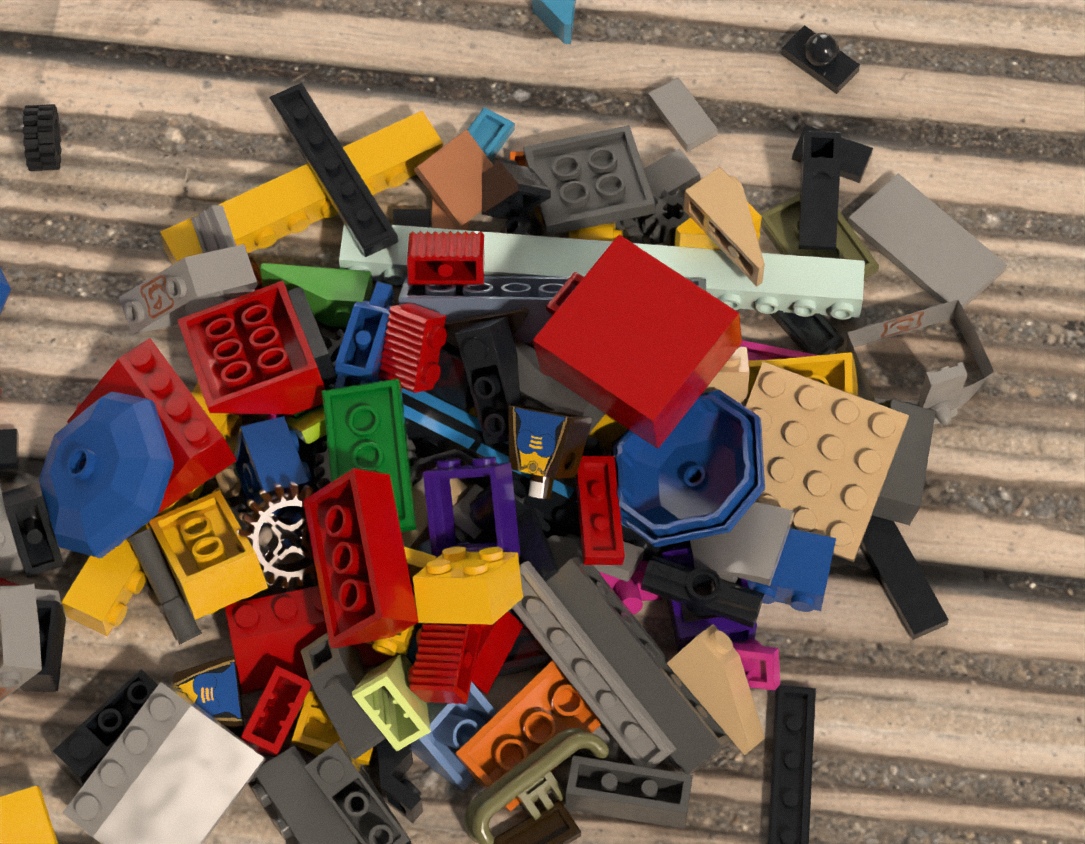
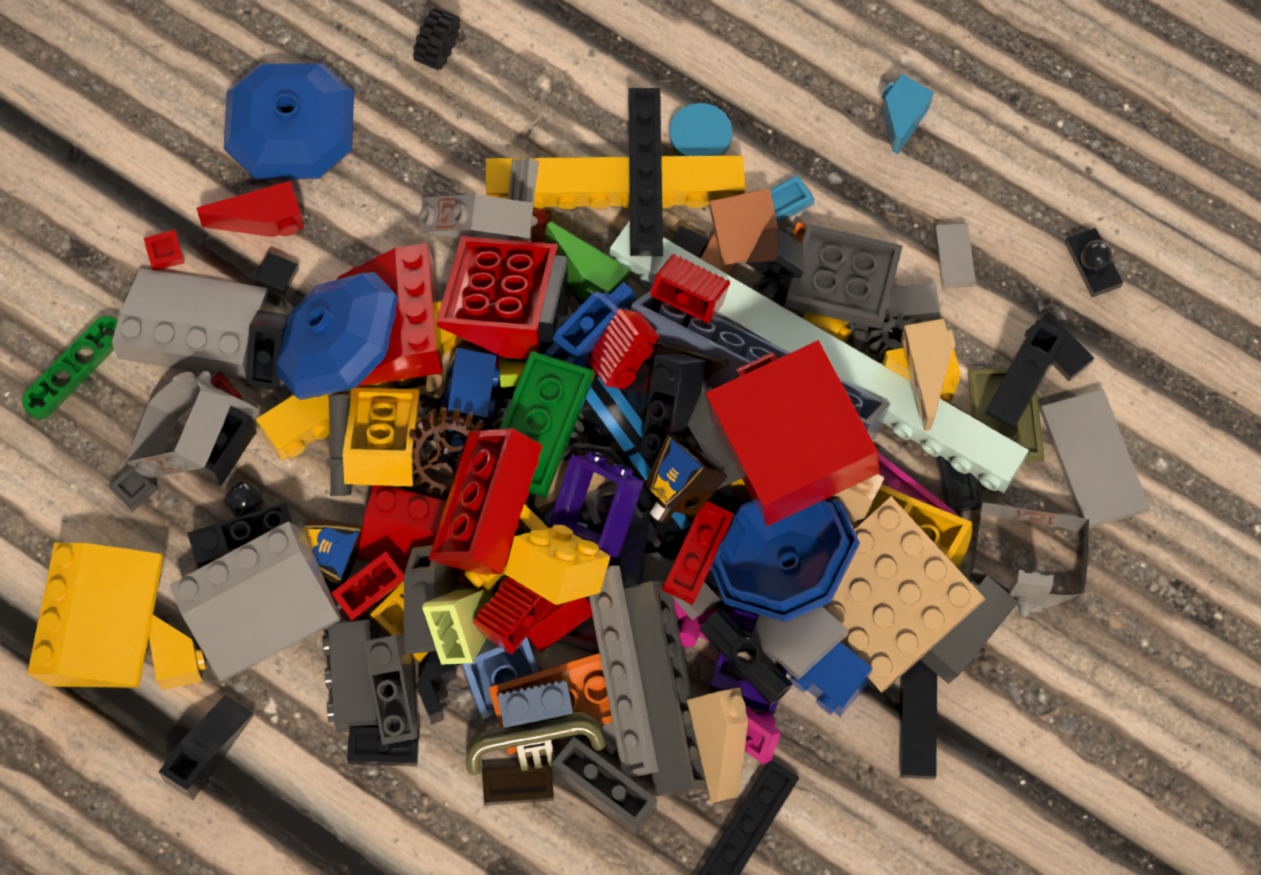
camera: 25 degrees right, 5 degrees up
none -> black piece [223,481,264,517]
none -> sand blue brick [497,679,573,728]
none -> dark azure tile [669,103,733,156]

